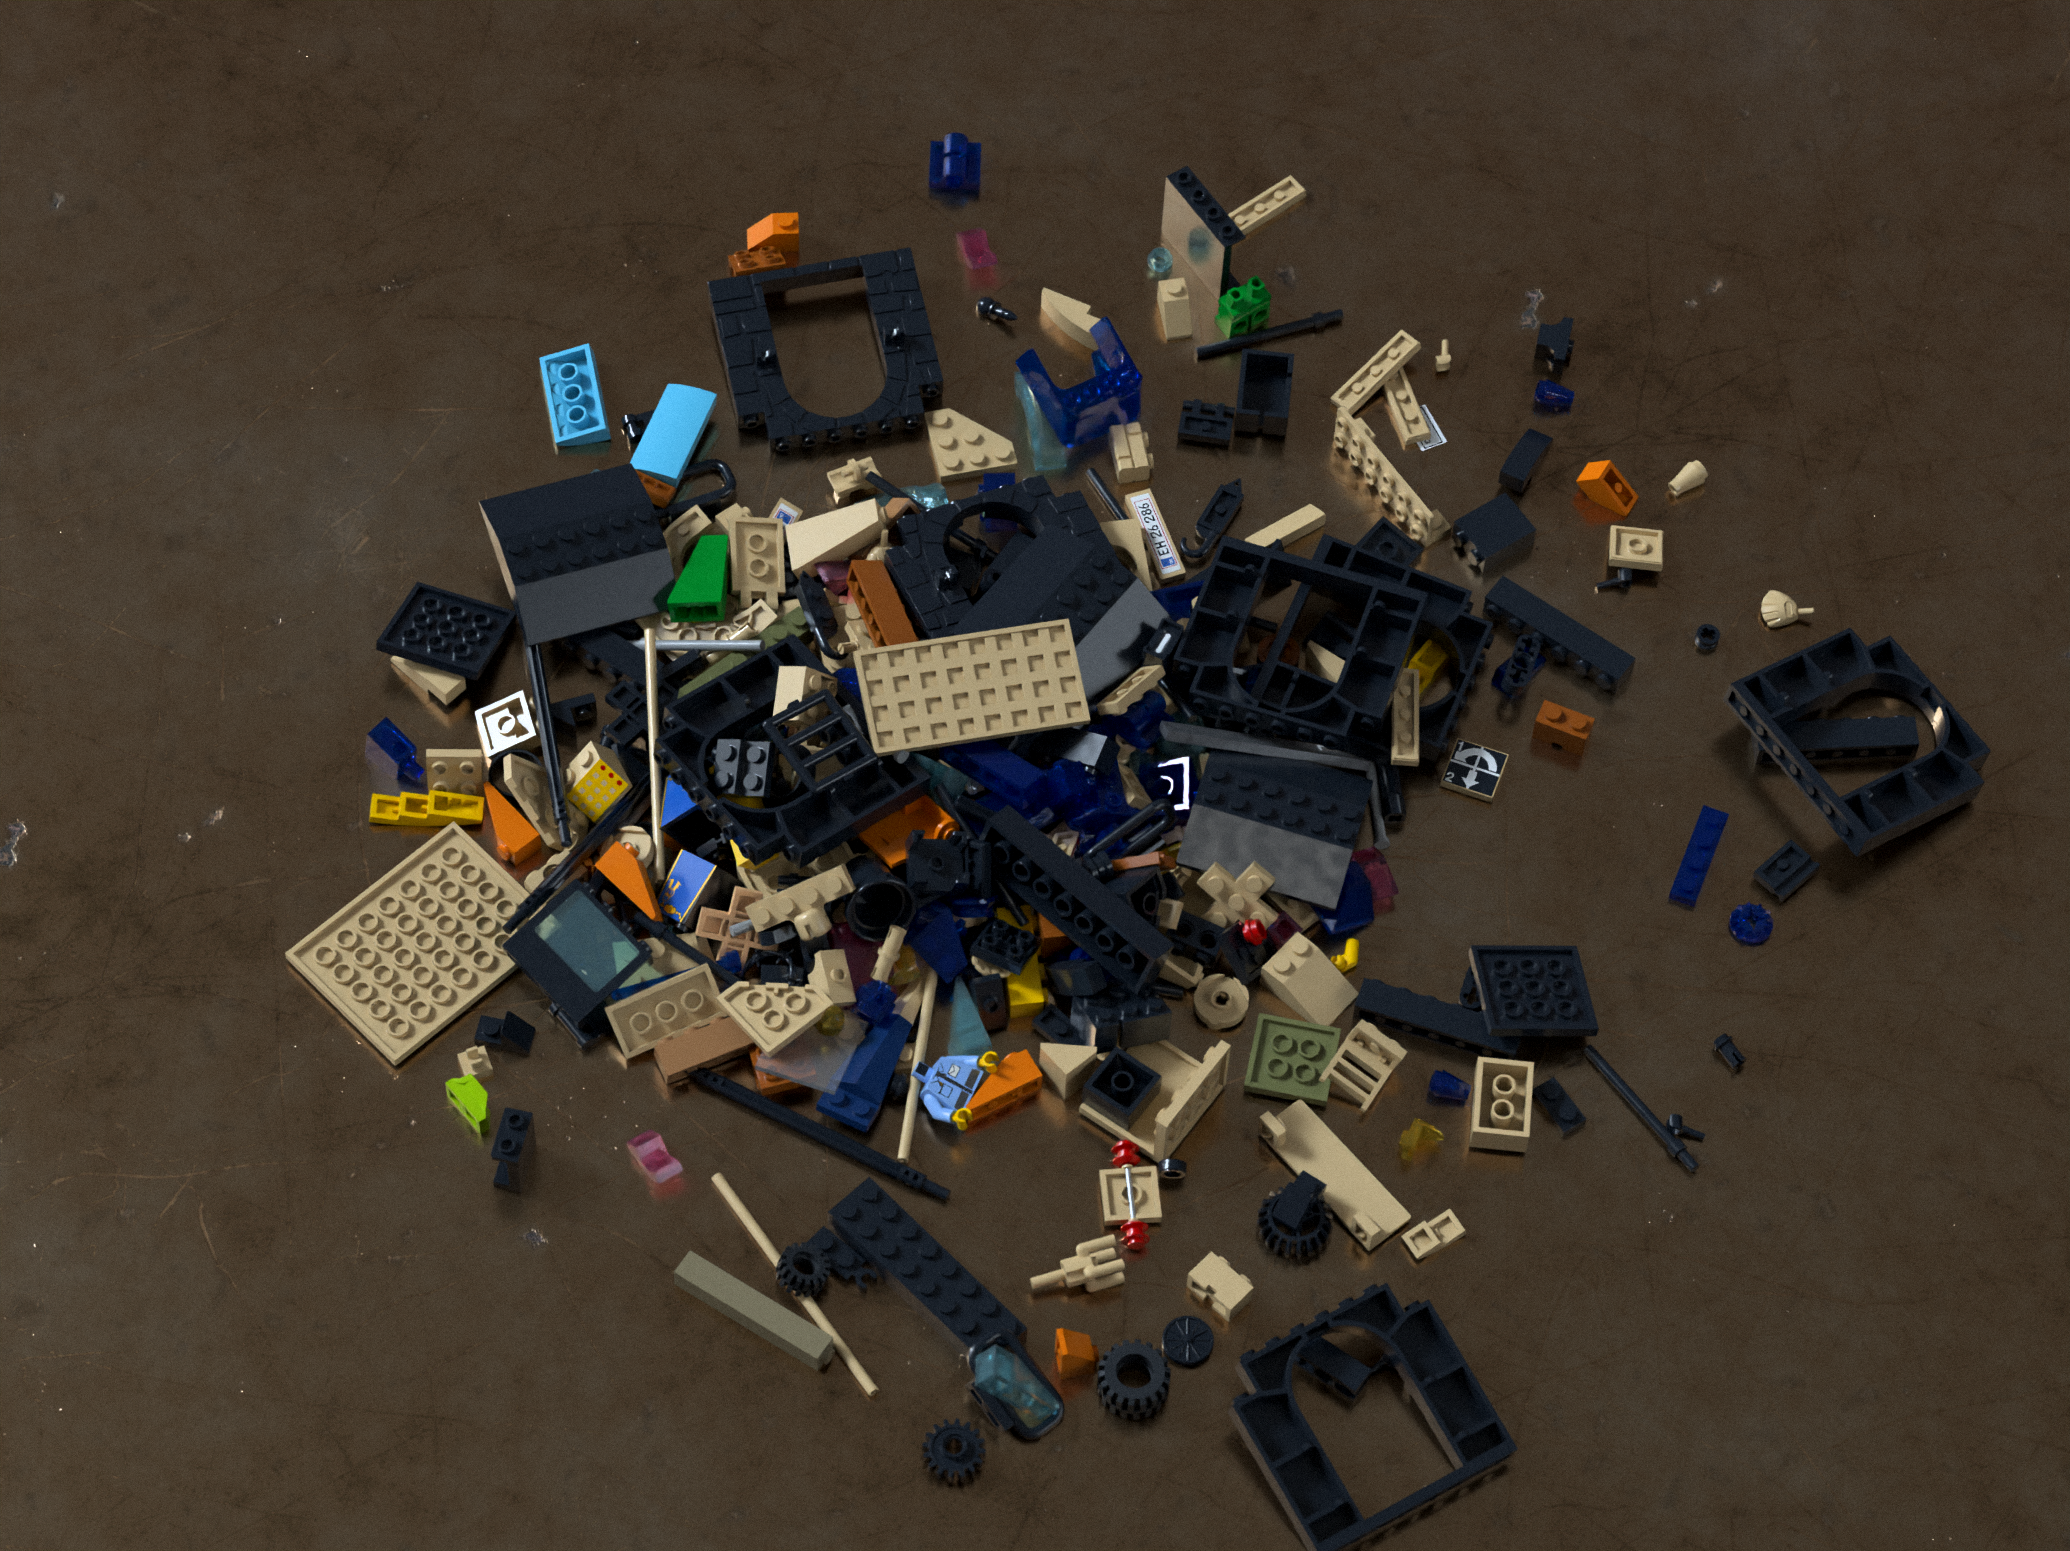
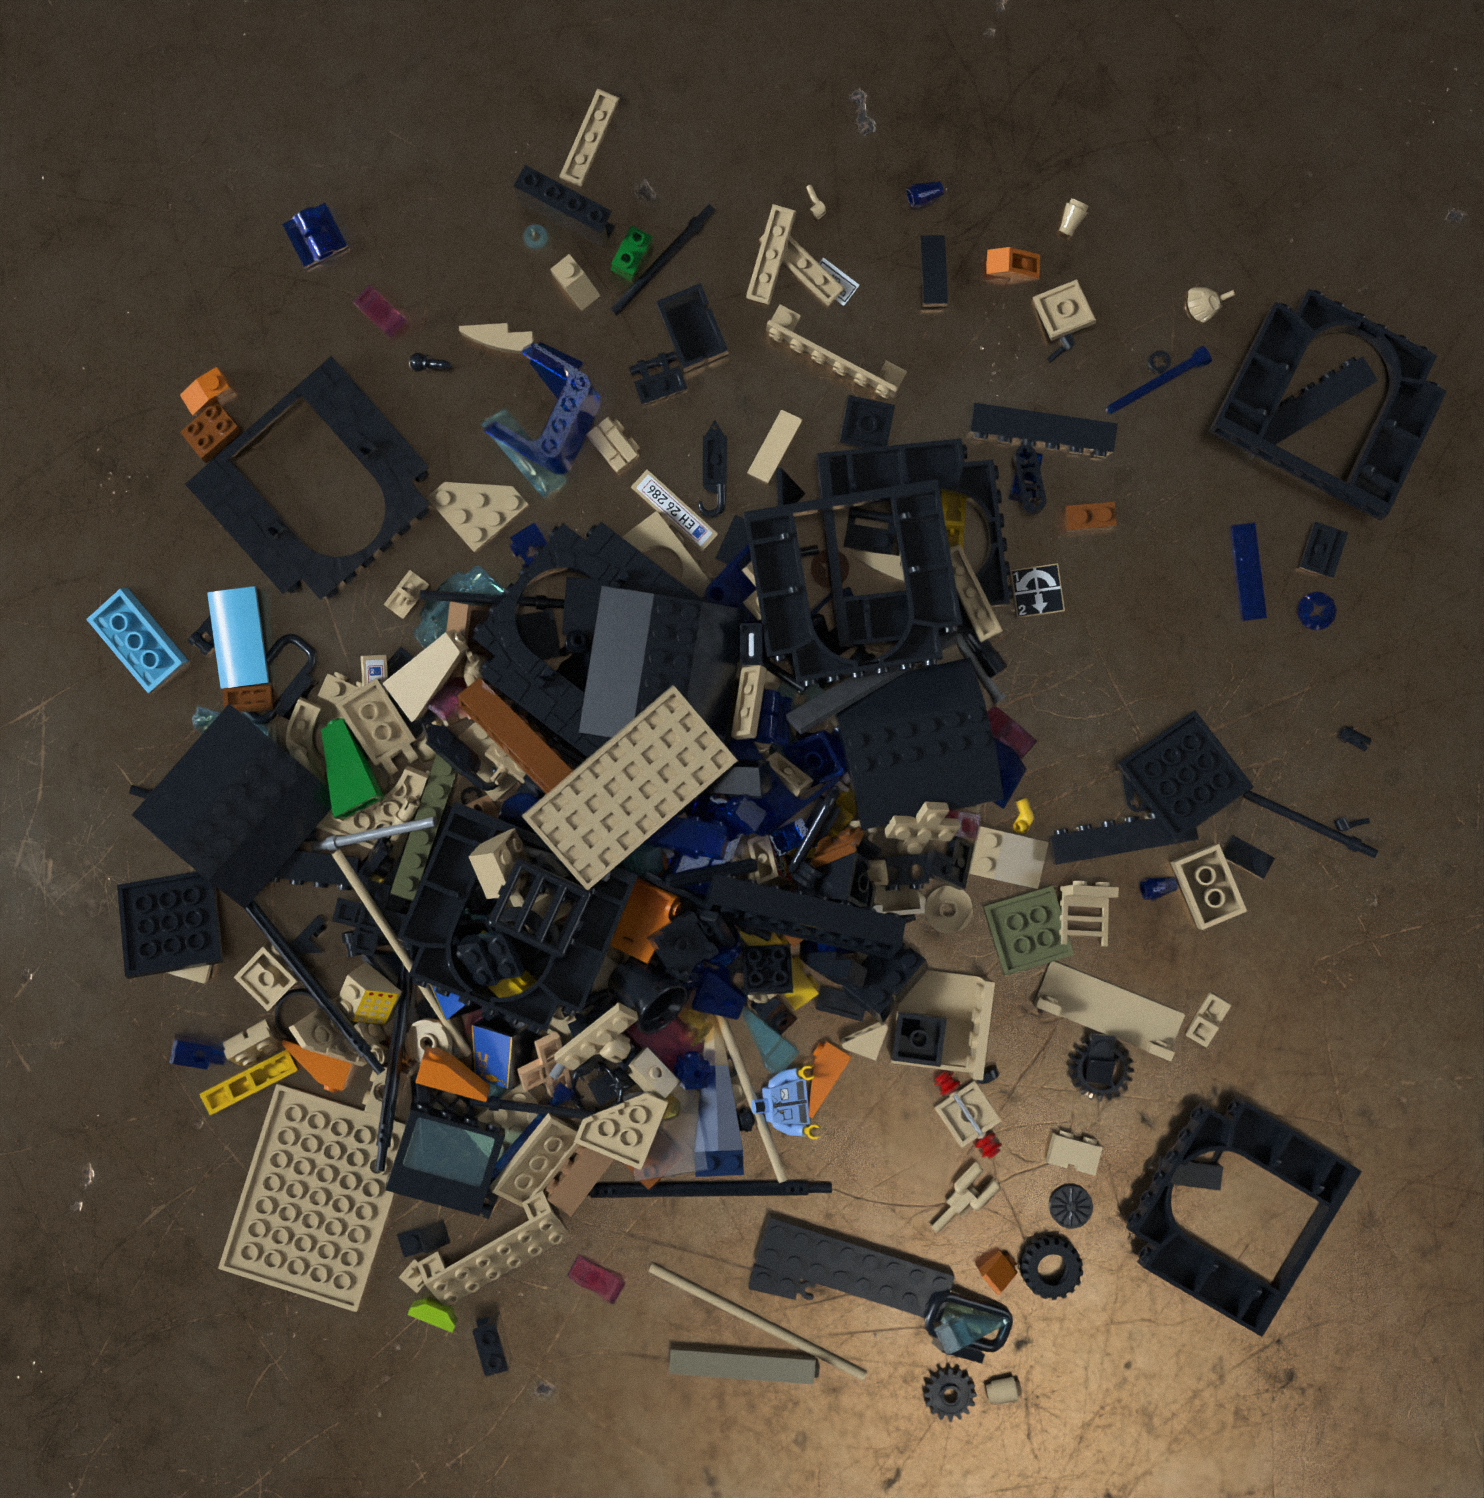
camera: 25 degrees left, 30 degrees up
black tyre [775,1242,831,1298] -> none
tan pin [870,925,907,983] -> none
black bar [1085,468,1130,520] -> none
red plate [1243,918,1267,946] -> none
clear yellow plate [1399,1118,1444,1161] -> none
black brick [1452,493,1537,572] -> none
black brick [1534,317,1575,375] -> none
none -> tan bracket [417,1191,570,1306]
none -> tan brick [986,1376,1022,1405]
none -> clear blue piece [1106,345,1212,414]

